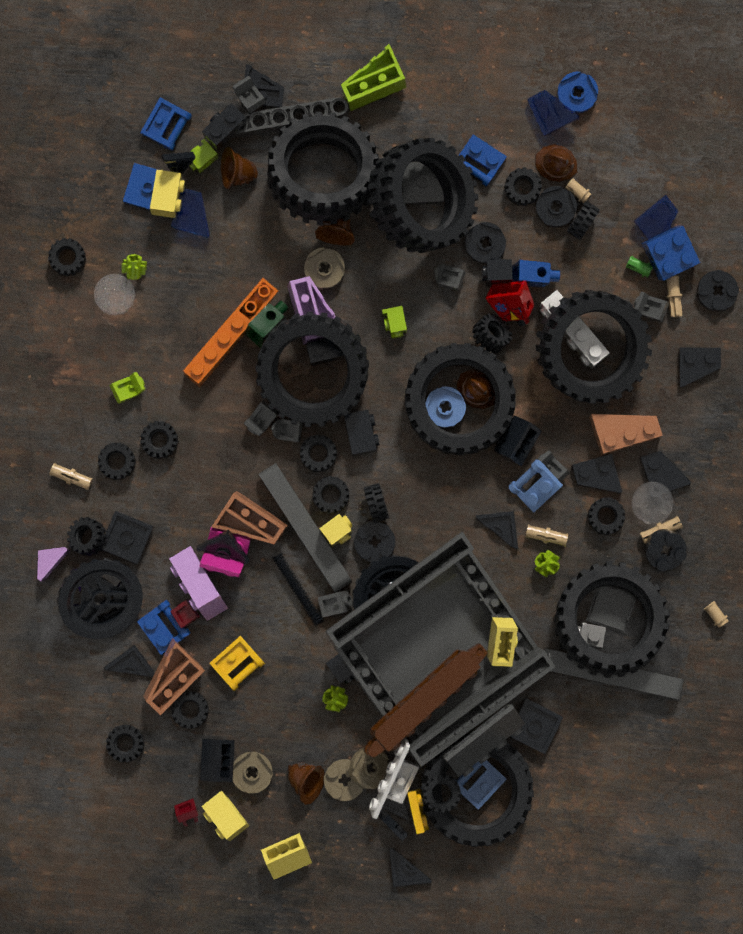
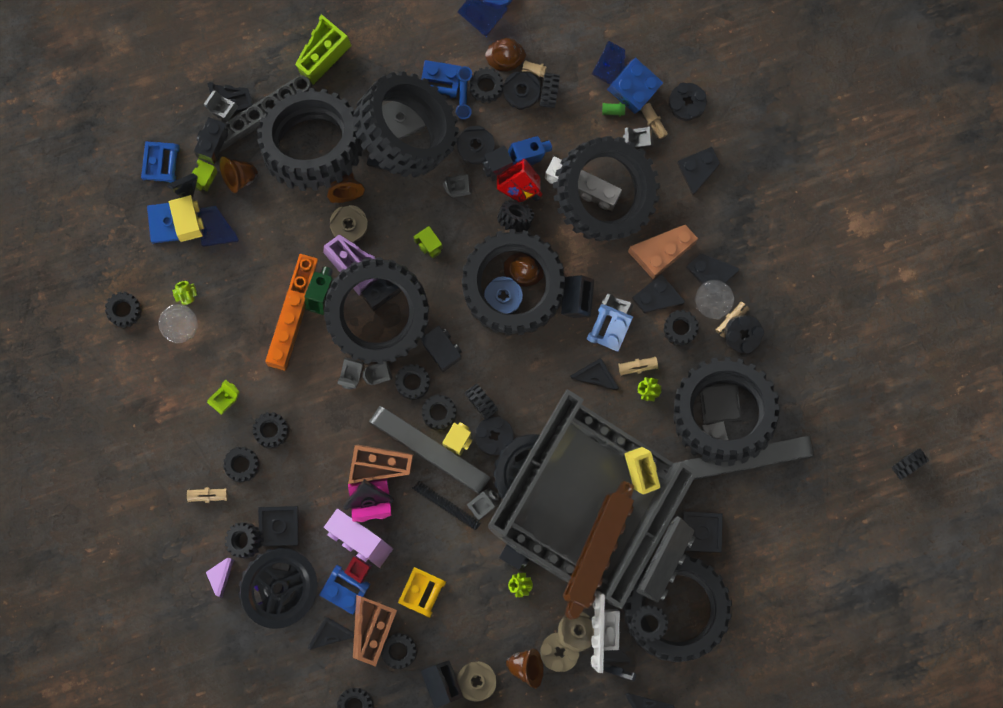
camera: 25 degrees left, 5 degrees down
yellow plate [407,789,429,834] -> none
medium blue plate [457,760,506,810] -> none
tan pin [704,601,728,628] -> none
none -> blue bar [455,66,472,119]

